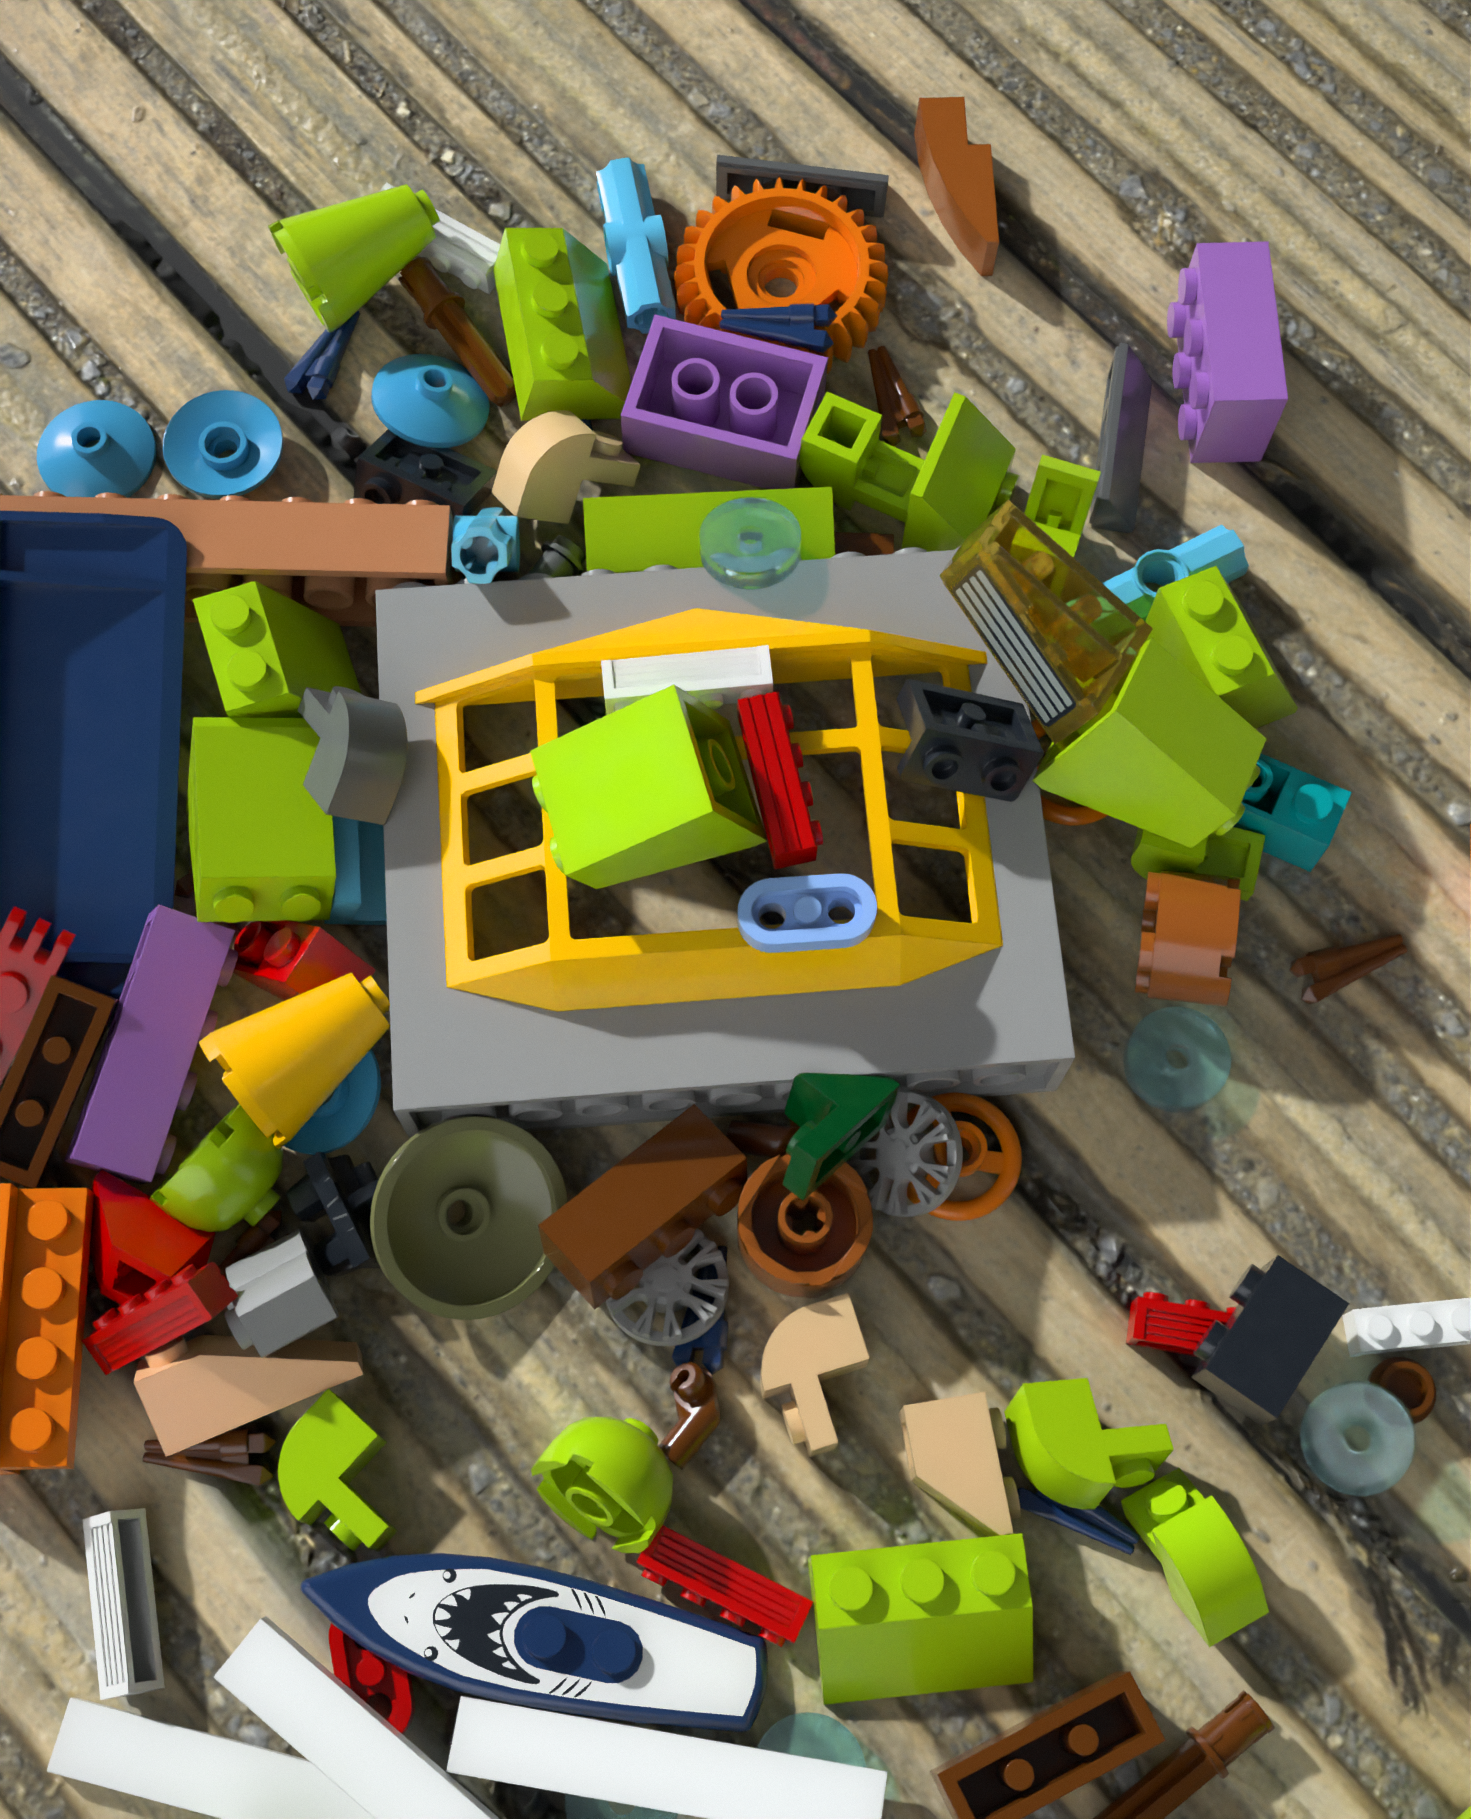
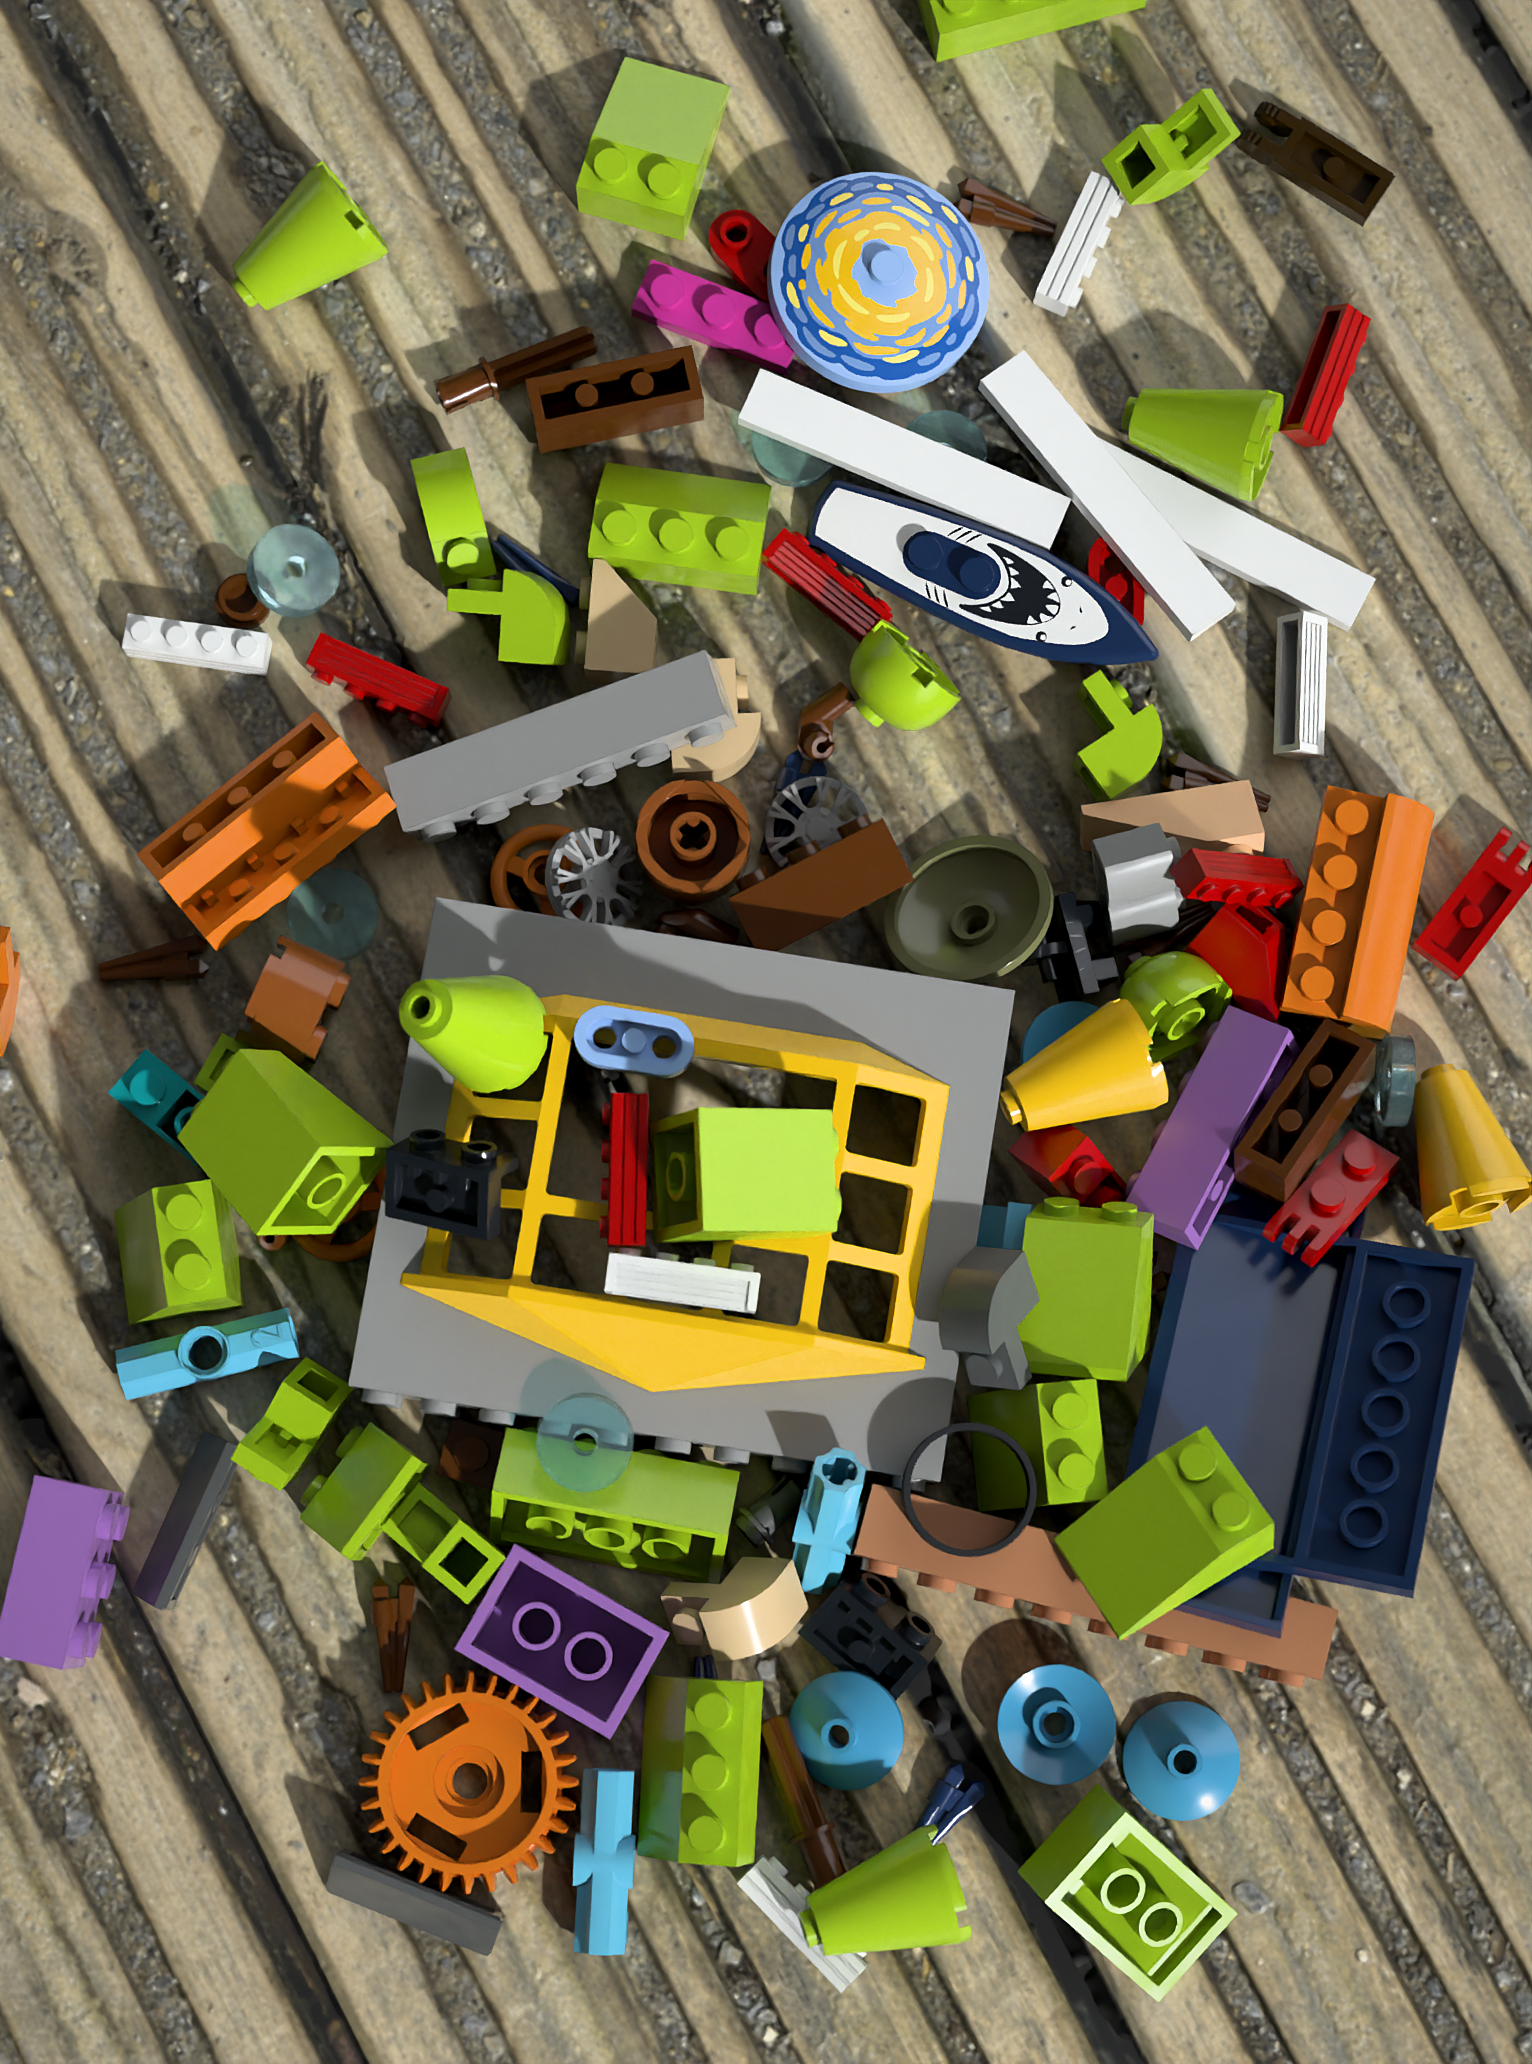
camera: 170 degrees left, 10 degrees up
dark blue piece [719,303,837,353] -> none
dark green slope [782,1073,900,1201] -> none
dark orange slope [914,97,999,276] -> none
clear yellow wedge [939,500,1153,745] -> none
black brick [1191,1255,1350,1426] -> none
none -> orange brick [136,711,397,952]
none -> light grey brick [384,650,737,843]
none -> lime cone [399,975,548,1093]
none -> black tyre [902,1422,1037,1557]
none -> lime slope [1017,1783,1238,2002]
none -> lime slope [1054,1426,1274,1641]

